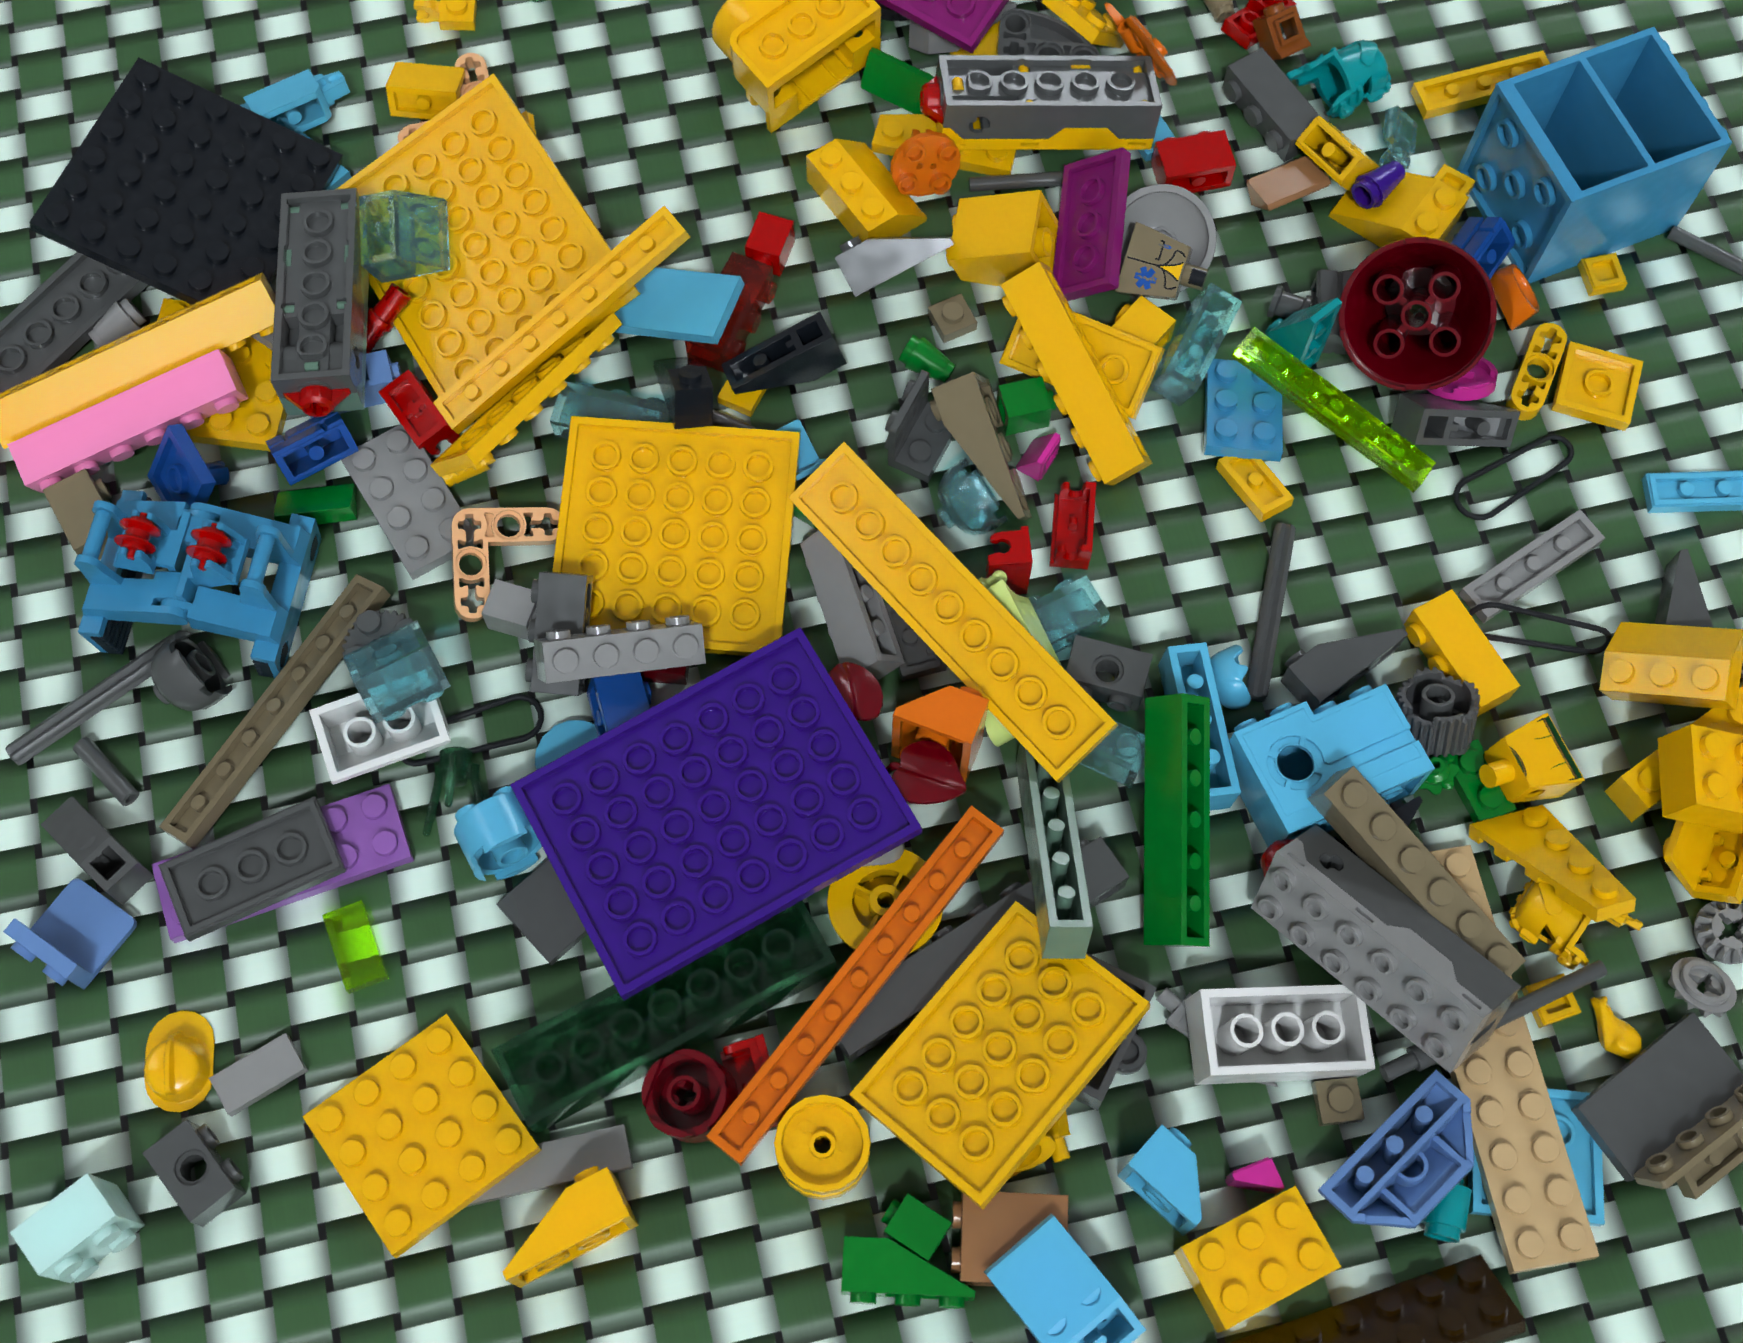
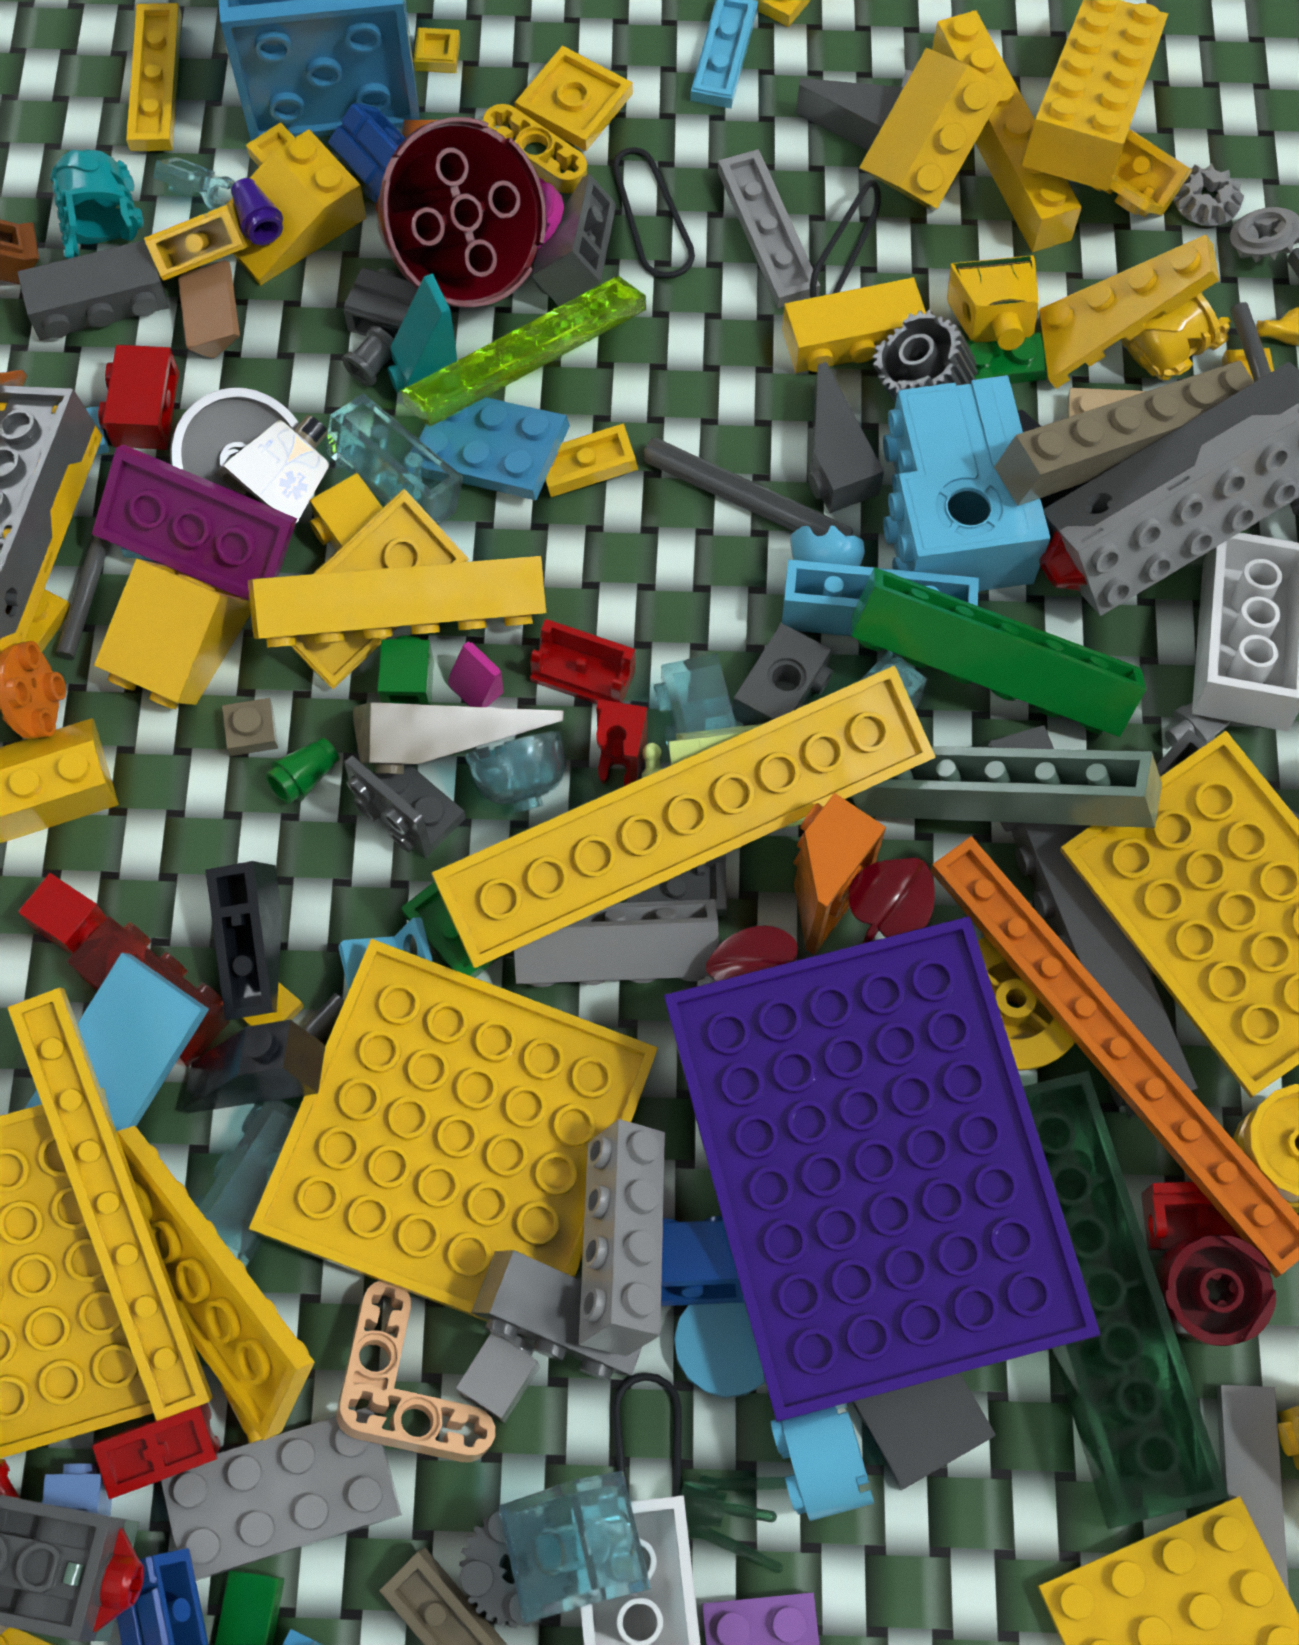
camera: 75 degrees left, 0 degrees up
slope [835,235,955,297] -> none

